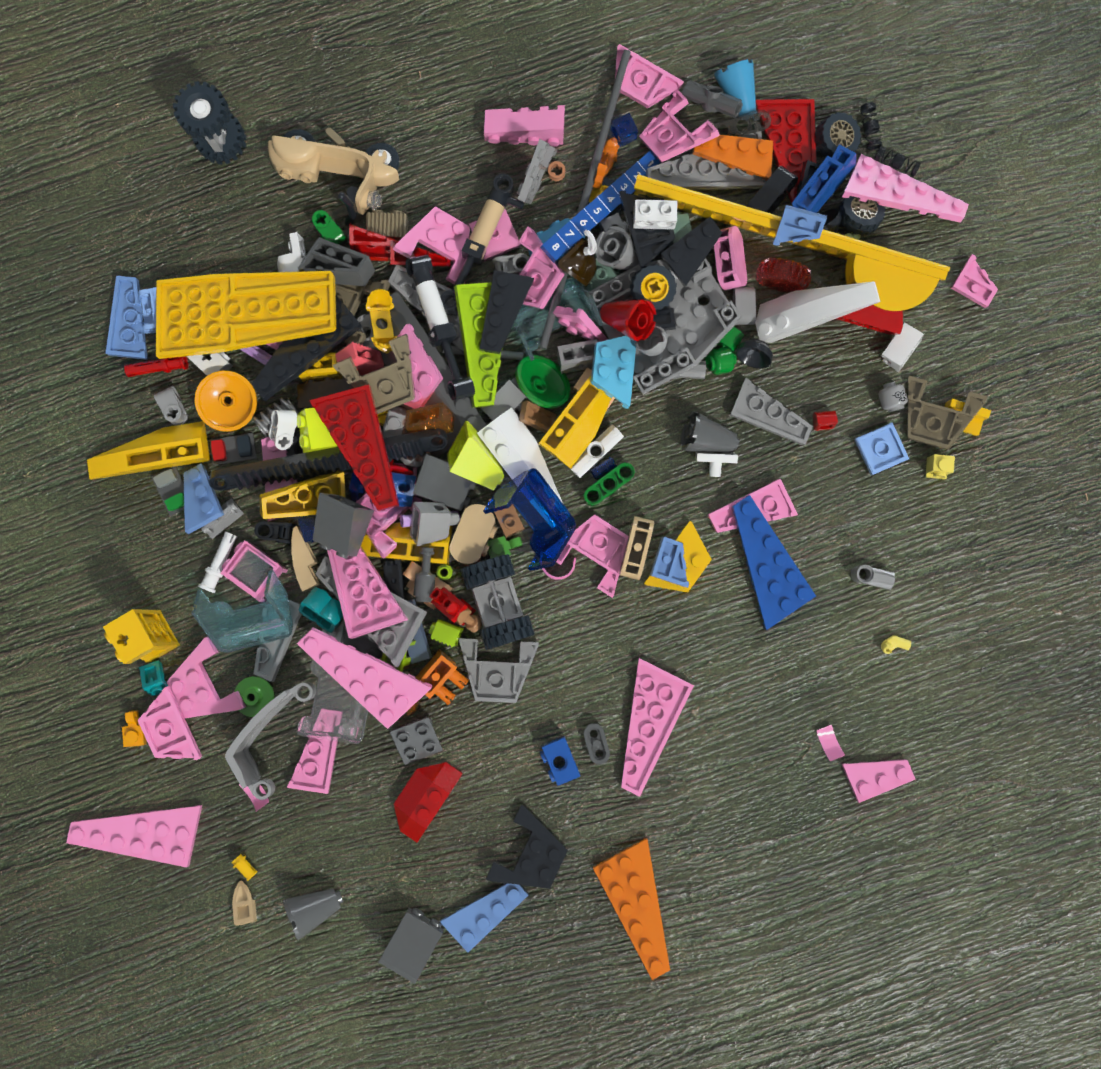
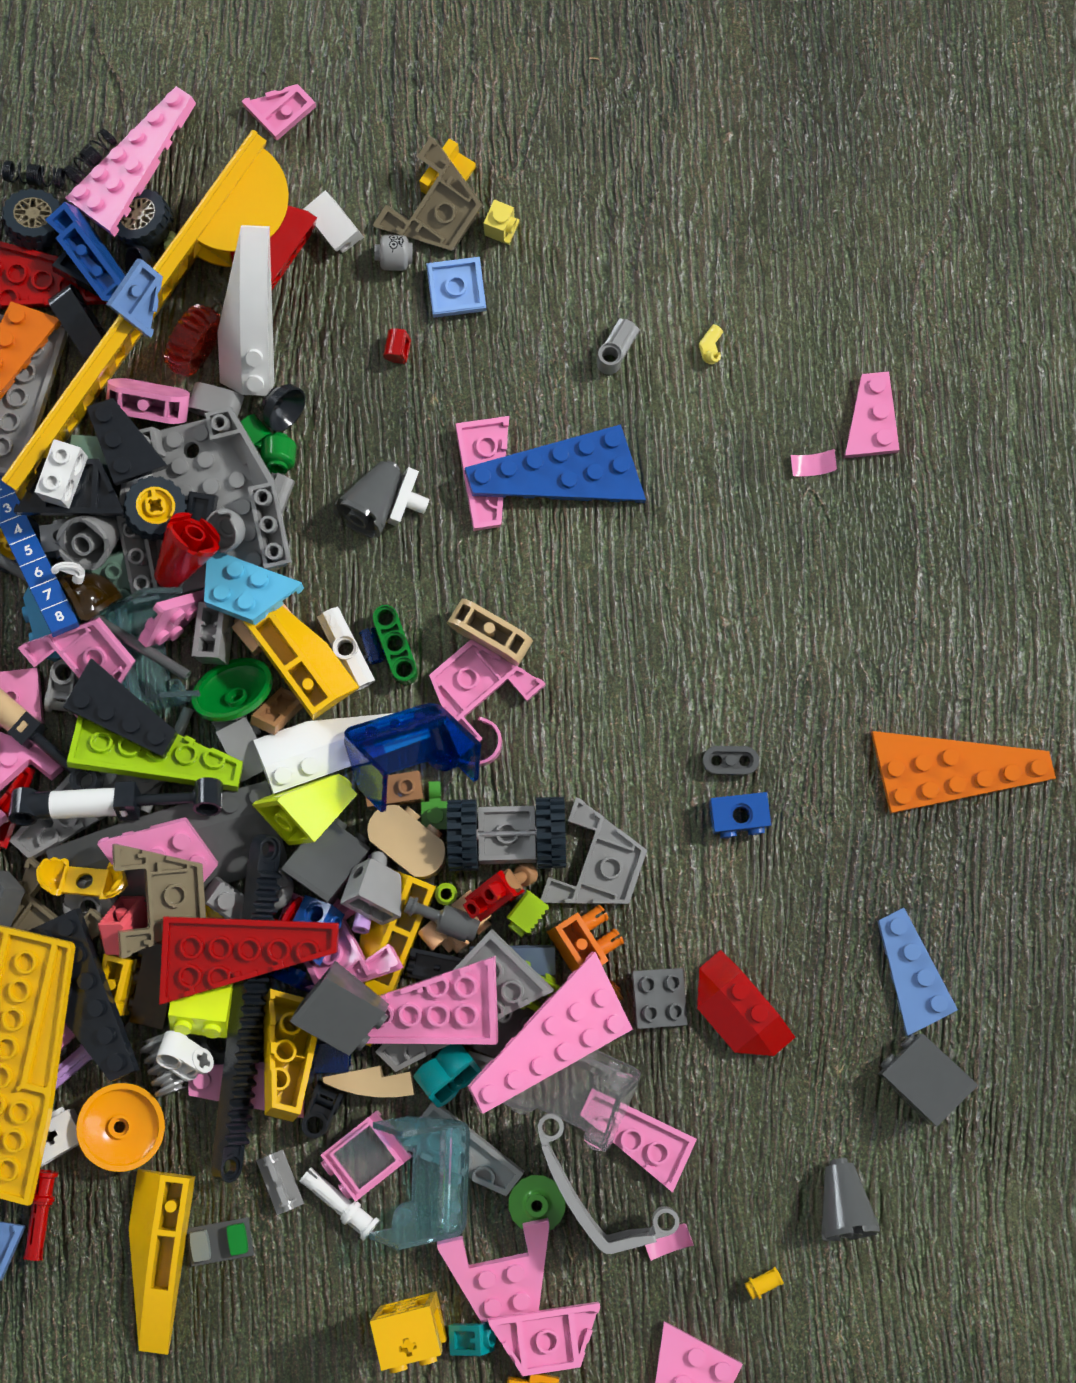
camera: 70 degrees left, 5 degrees down
light grey piece [154,386,188,426] -> none
medium blue wing [184,463,224,534] -> none
piece [209,433,257,466] -> none
tan plate [232,881,257,926] -> none
clear orange brick [405,403,454,433] -> none
black wing [485,805,568,889] -> none
bright pink wing [621,658,694,797] -> none
yellow wing [644,521,712,592] -> none
medium blue wing [650,537,689,588] -> none
light grey wing [730,378,813,446] -> none

